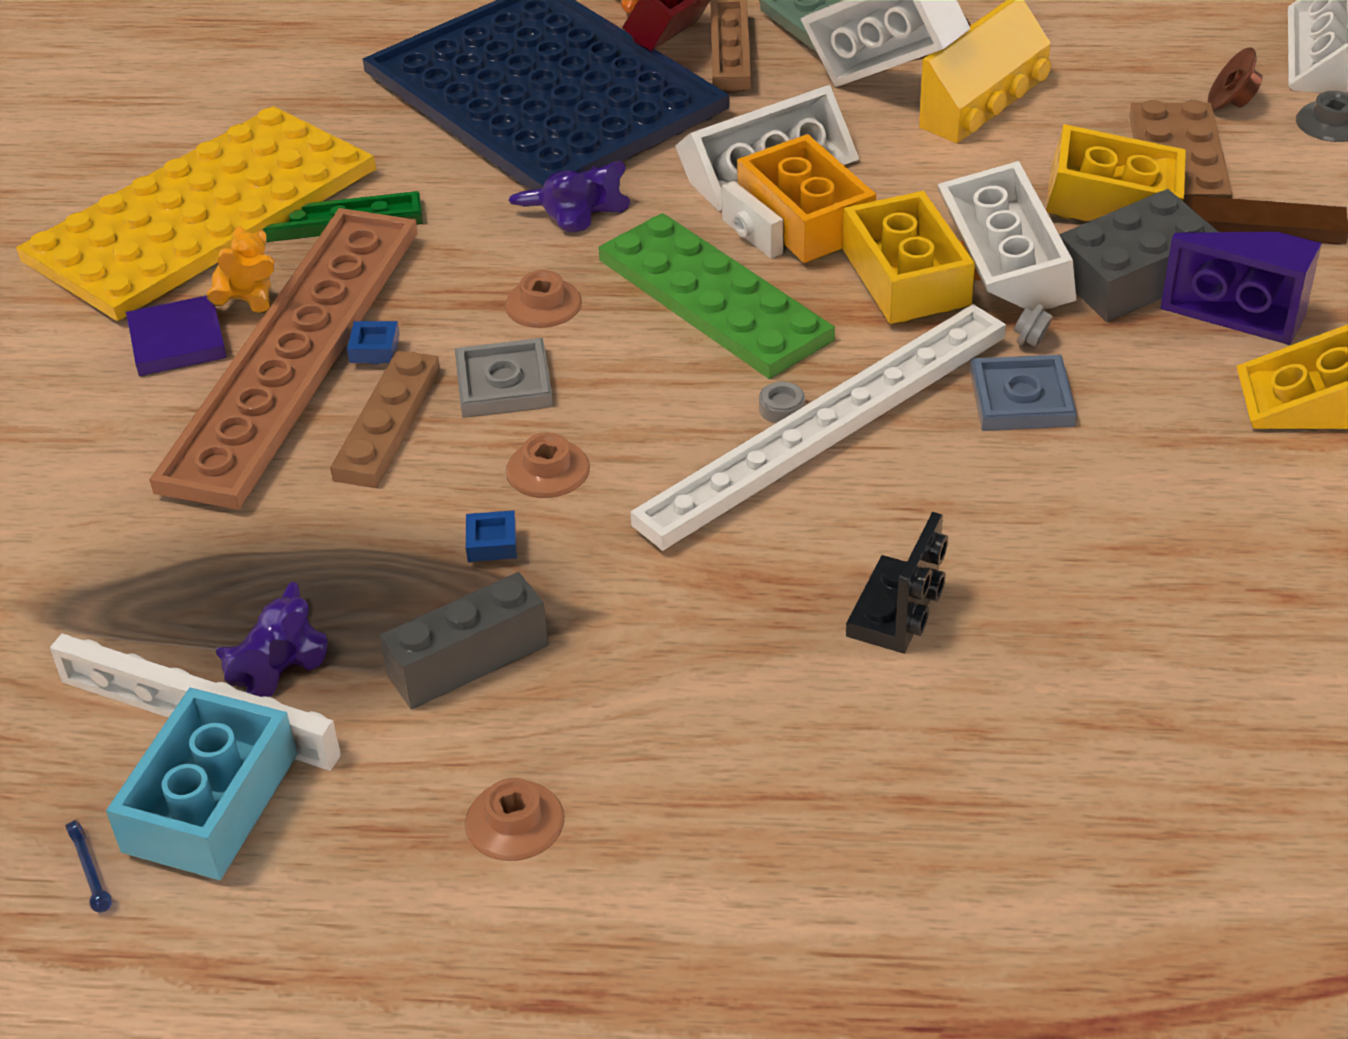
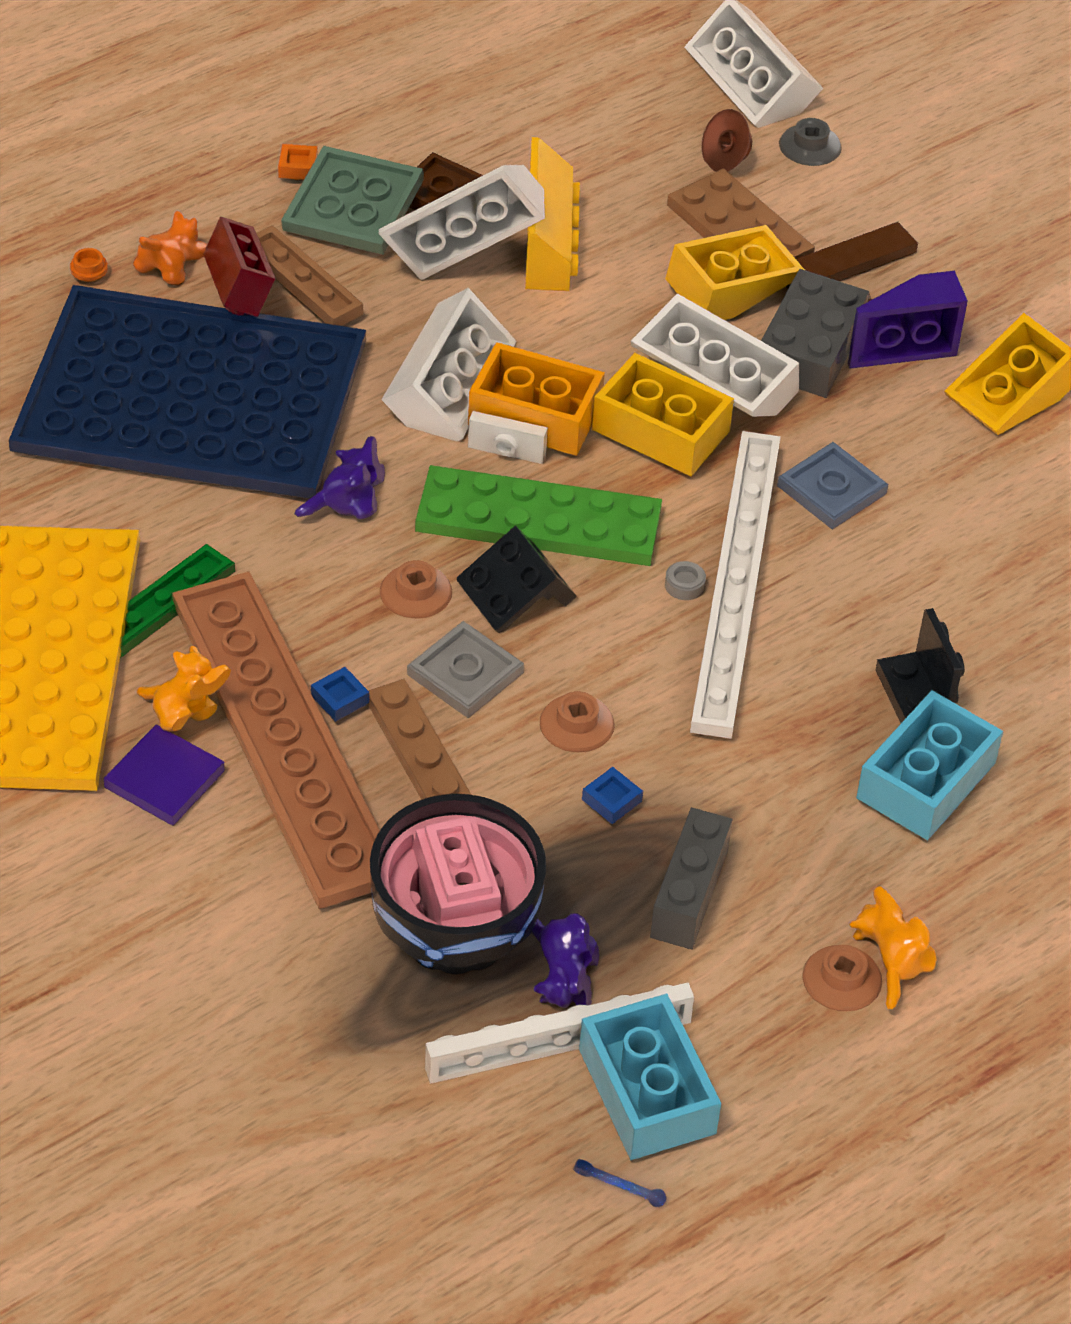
camera: 45 degrees left, 5 degrees up
light grey plate [1014,303,1053,347] -> none
none -> piece [370,794,546,975]
none -> black bracket [457,525,577,633]
none -> light orange animal [849,886,937,1009]
none -> medium azure brick [856,690,1003,841]

